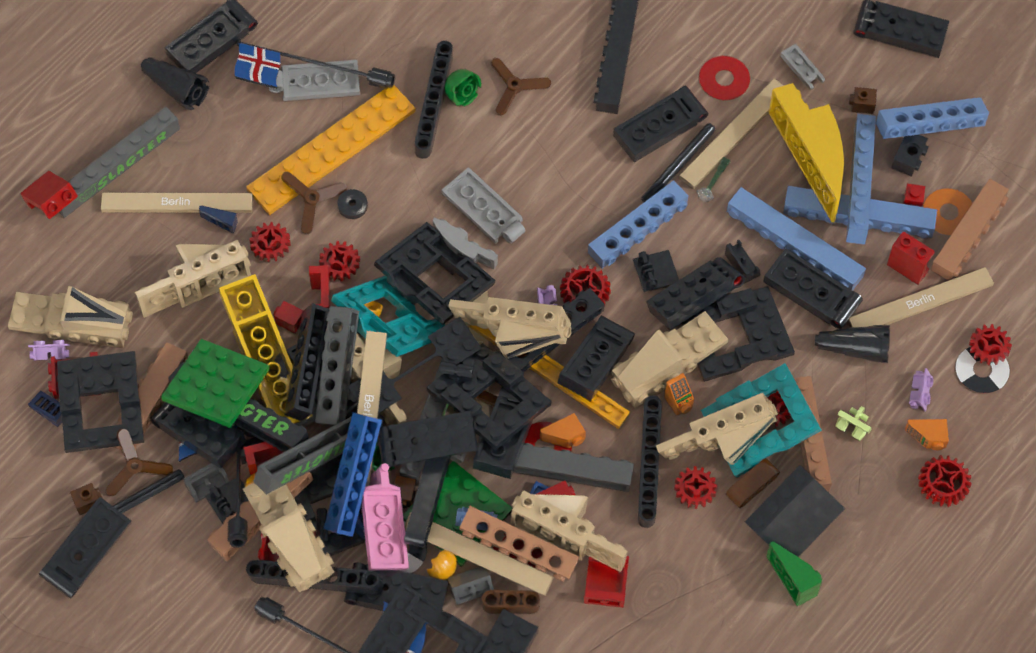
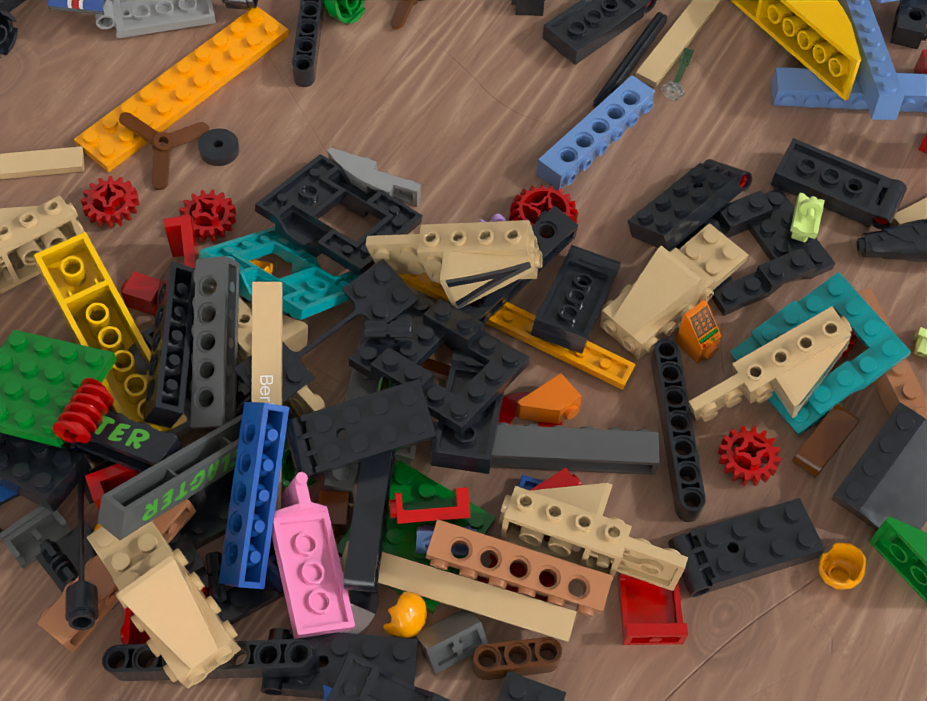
camera: 10 degrees left, 5 degrees down
dark blue slope [199,205,238,233] -> none
light grey hinge [441,167,525,244] -> none
black hinge [633,250,679,292] -> none
black hinge [725,240,761,284] -> none
medium blue brick [727,187,866,291] -> none
none -> red piece [53,377,114,443]
none -> red panel [389,487,471,524]
none -> black hinge [668,498,825,597]
none -> yellowish green hips [790,193,824,242]
none -> light orange hair [819,542,866,590]

